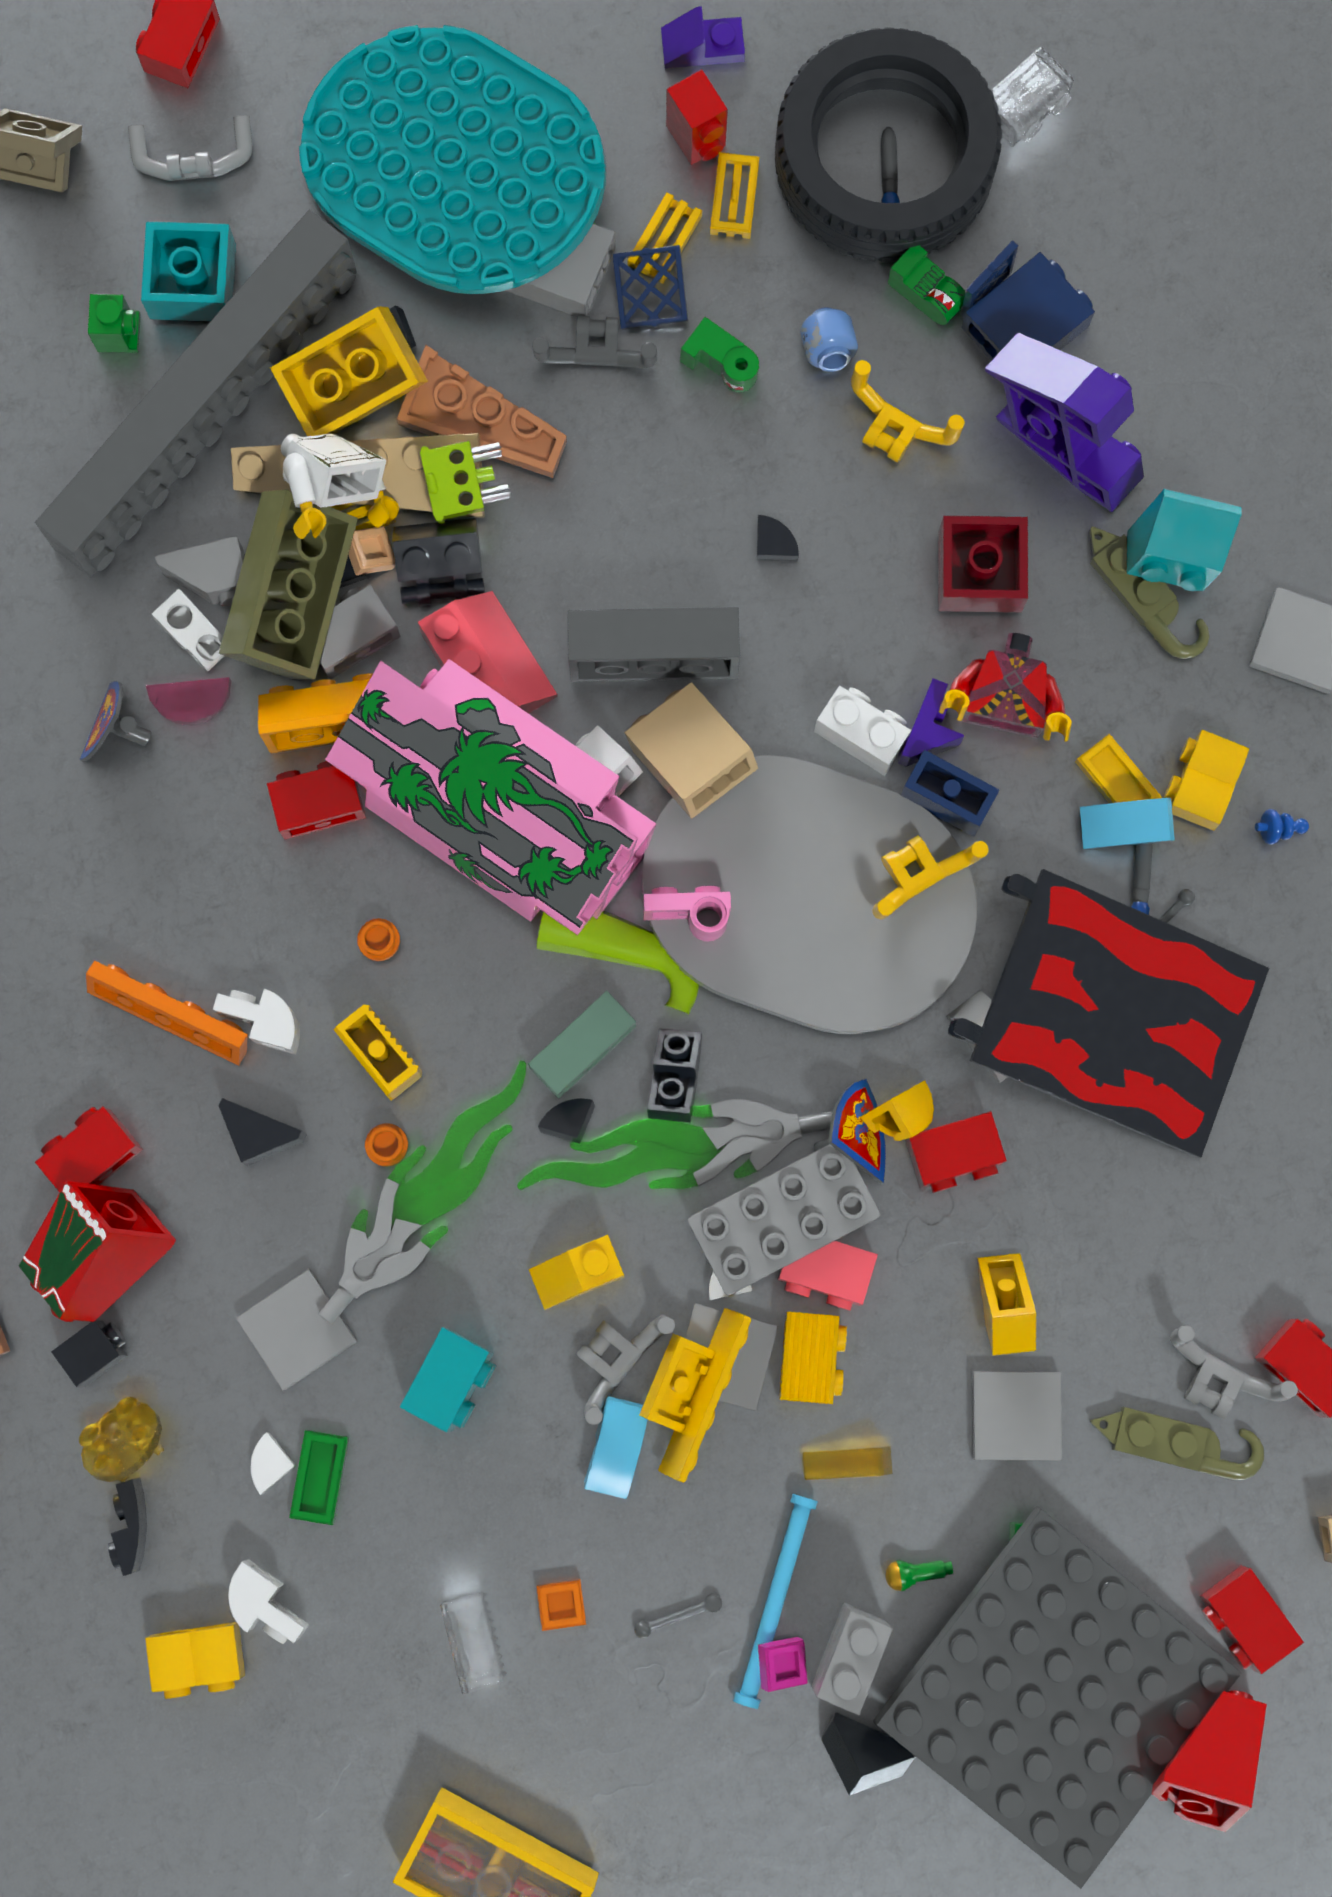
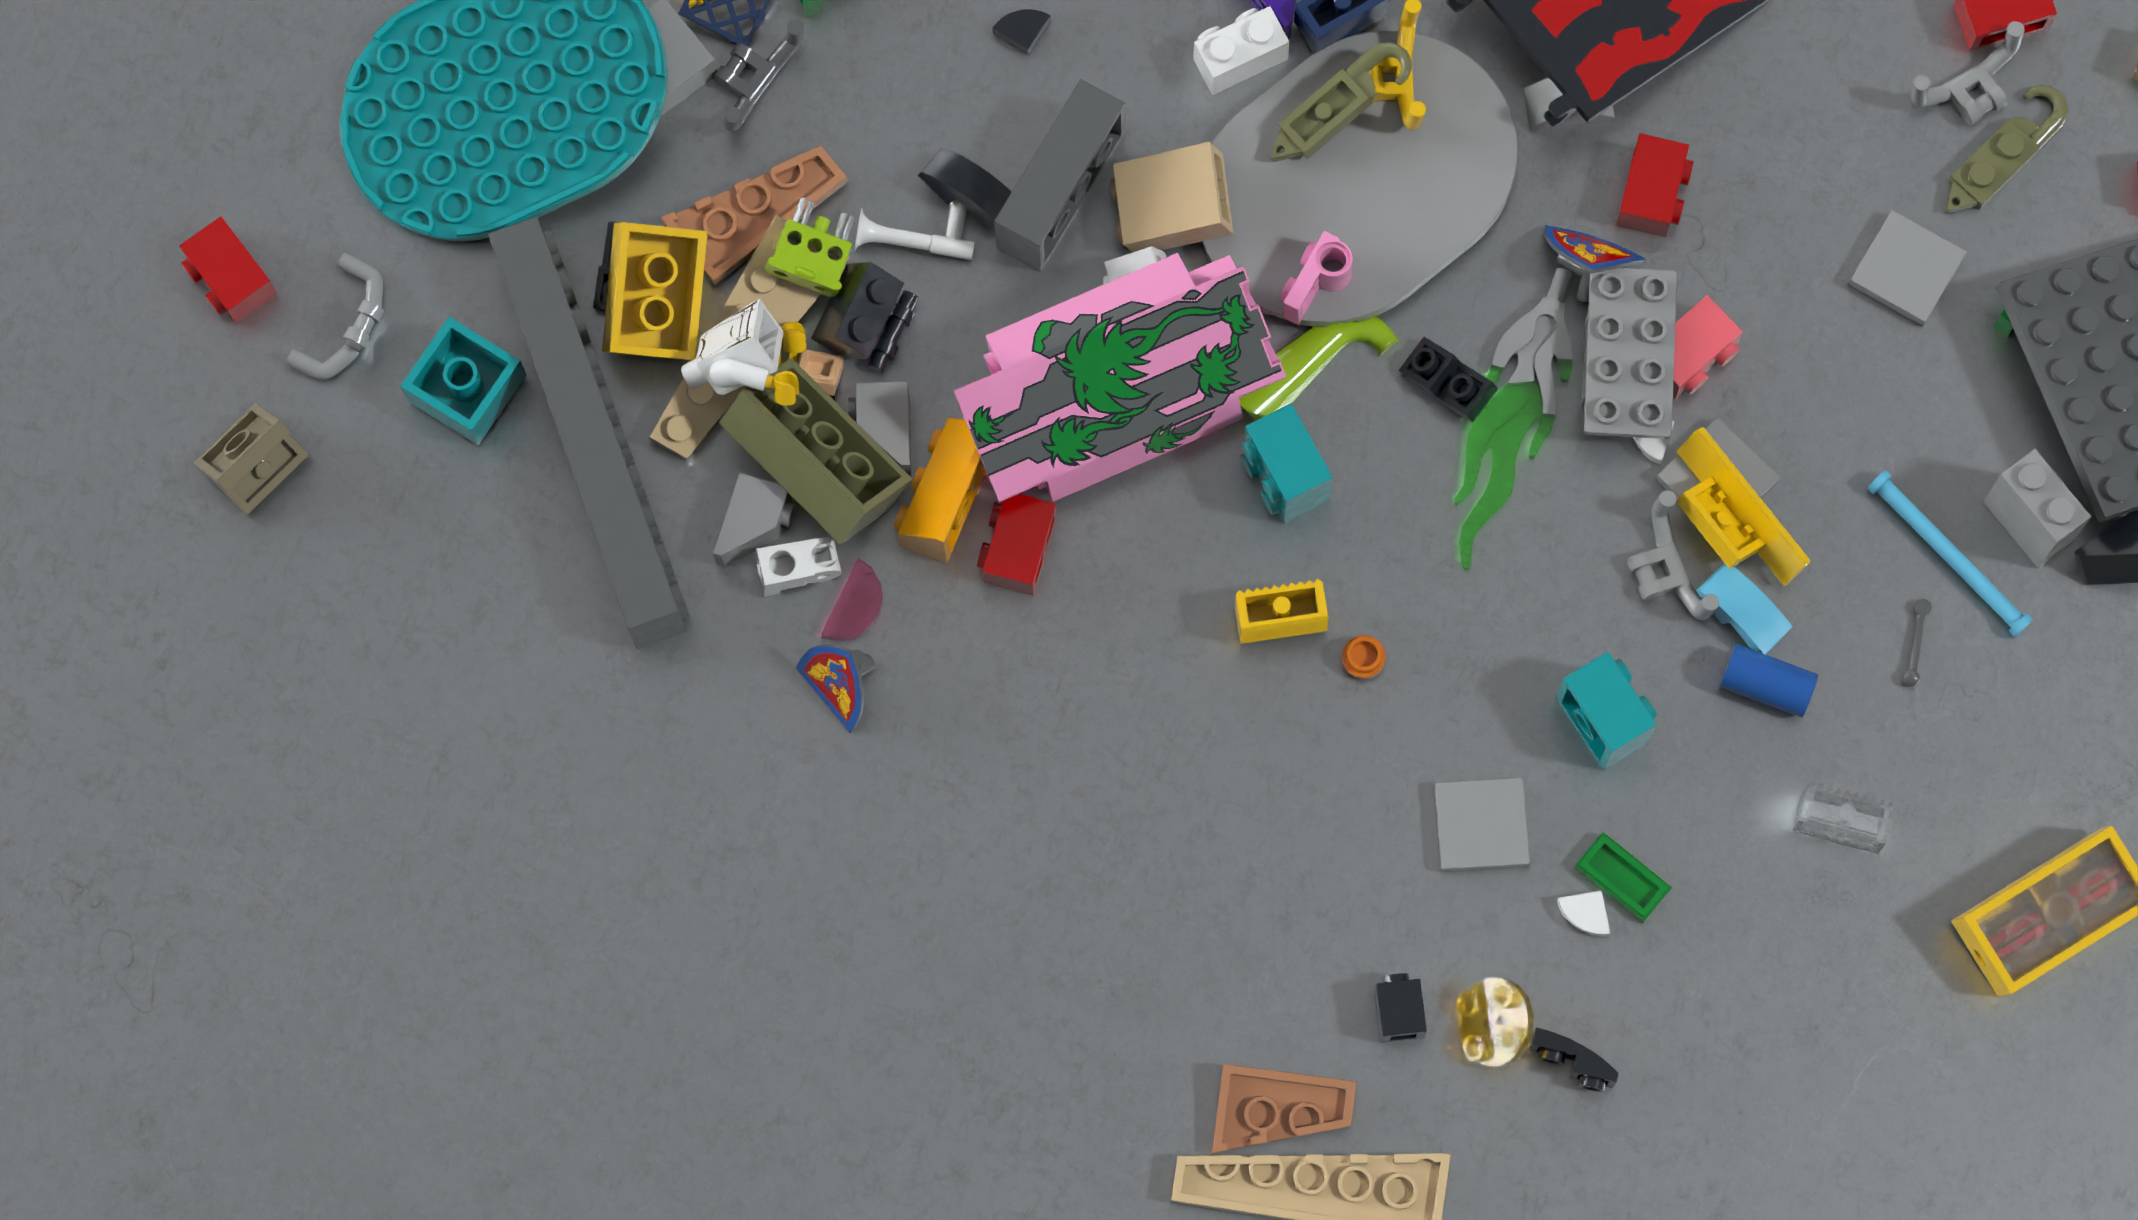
camera: 55 degrees left, 5 degrees down
red slope [19,1181,176,1322] -> none
red brick [35,1106,143,1193] -> none
orange plate [86,960,248,1066] -> none
green brick [88,294,140,353] -> none
yellow brick [145,1622,245,1699] -> none
white brick [213,989,300,1054] -> none
black slope [219,1098,307,1166] -> none
white brick [228,1559,310,1644] -> none
piece [319,1061,526,1324] -> none
orange plate [357,918,400,961] -> none
coral slope [418,591,558,714] -> none
sand green piece [528,990,637,1099] -> none
yellow slope [528,1234,625,1310] -> none
orange tile [537,1579,586,1631] -> none
black tile [538,1098,595,1144] -> none
dark pink tile [758,1637,808,1692] -> none
yellow brick [779,1311,847,1404] -> none
clear yellow piece [803,1446,893,1480] -> none
yellow brick [860,1080,934,1141] -> none
green piece [885,1560,953,1592] -> none
yellow slope [977,1253,1036,1355] -> none
none -> white piece [853,200,975,261]
none -> black slope [917,147,1012,228]
none -> teal brick [1240,403,1333,524]
none -> olive plate [1270,42,1412,162]
none -> blue brick [1720,644,1819,718]

